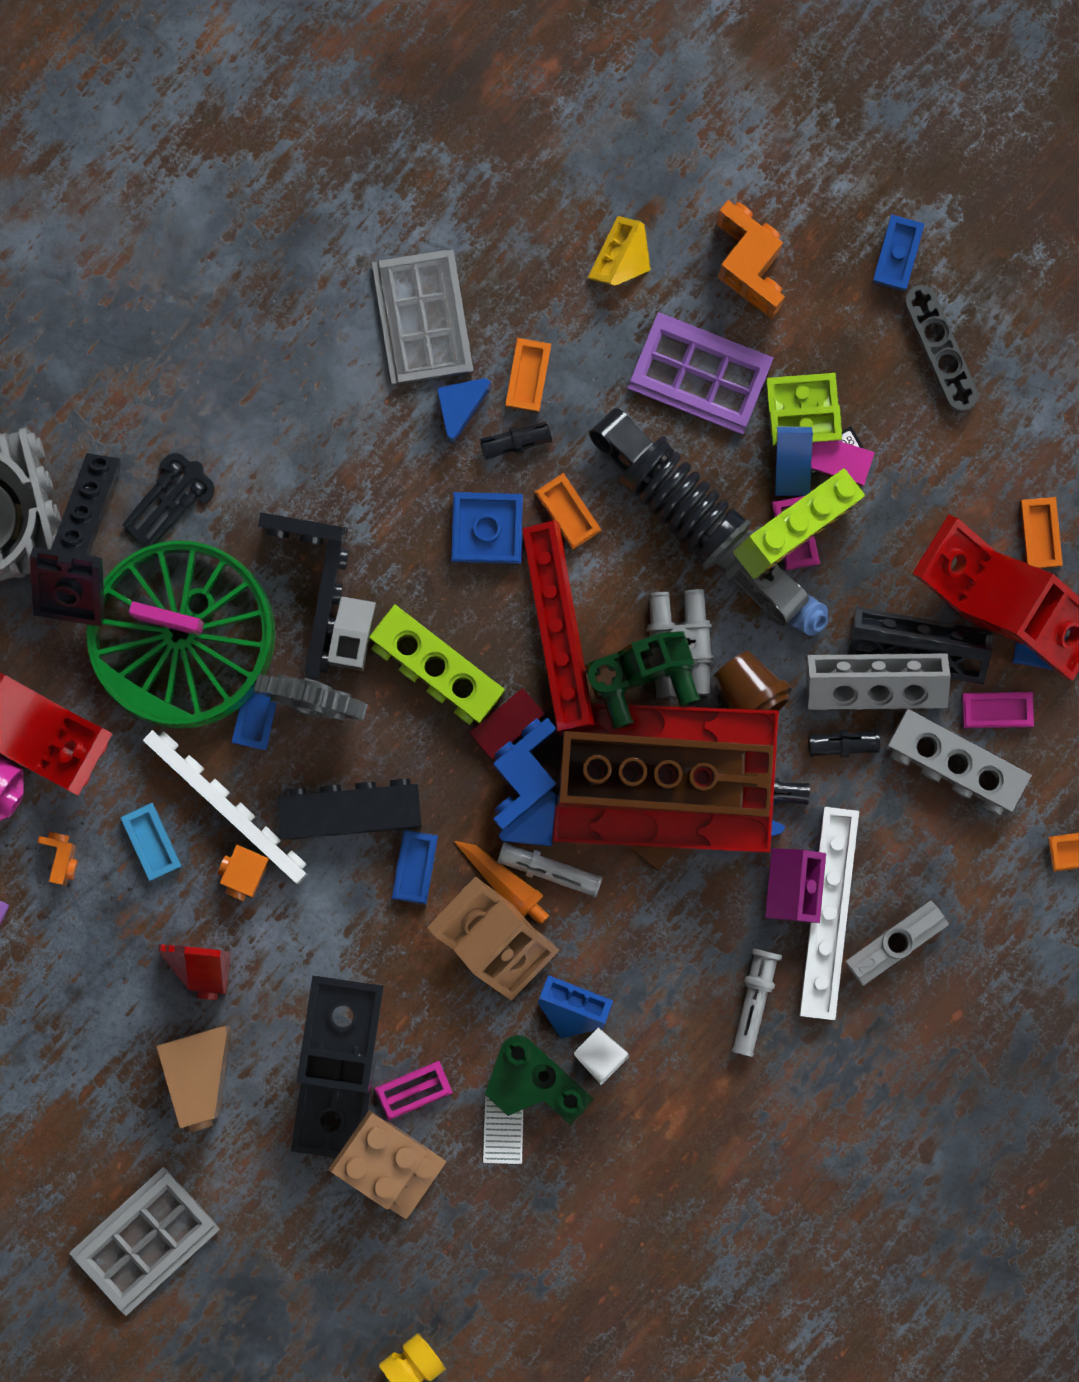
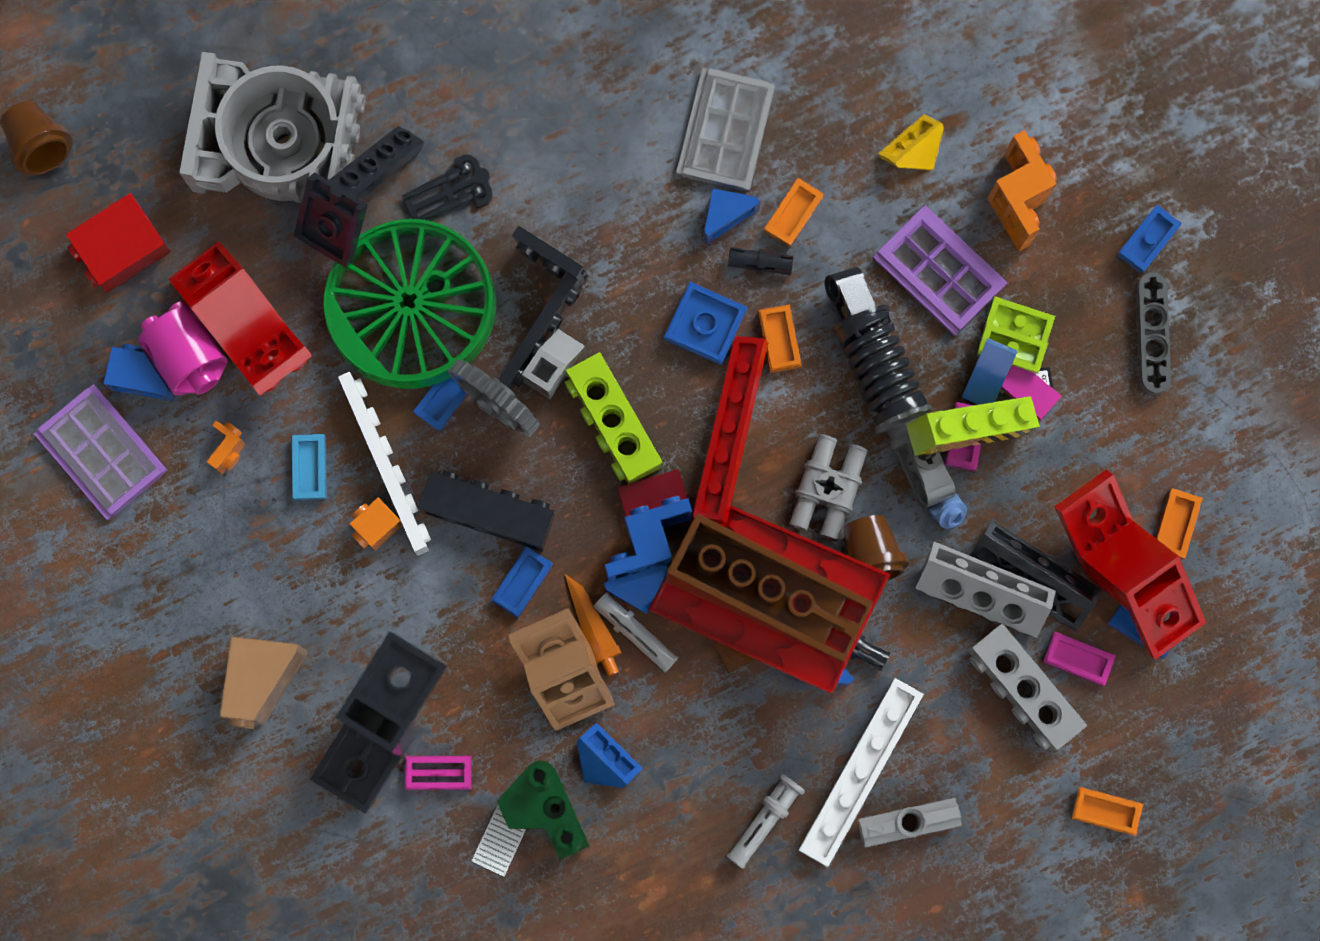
camera: 25 degrees right, 5 degrees down
light grey piece [69,1167,220,1316] -> none
dark pink tile [129,601,204,636] -> none
red wedge [158,944,231,1000] -> none
medium nougat bracket [328,1110,447,1220] -> none
white piece [574,1028,630,1085] -> none
dark green piece [585,631,701,730] -> none
magenta brick [765,848,826,923] -> none
black pin [808,730,880,758] -> none

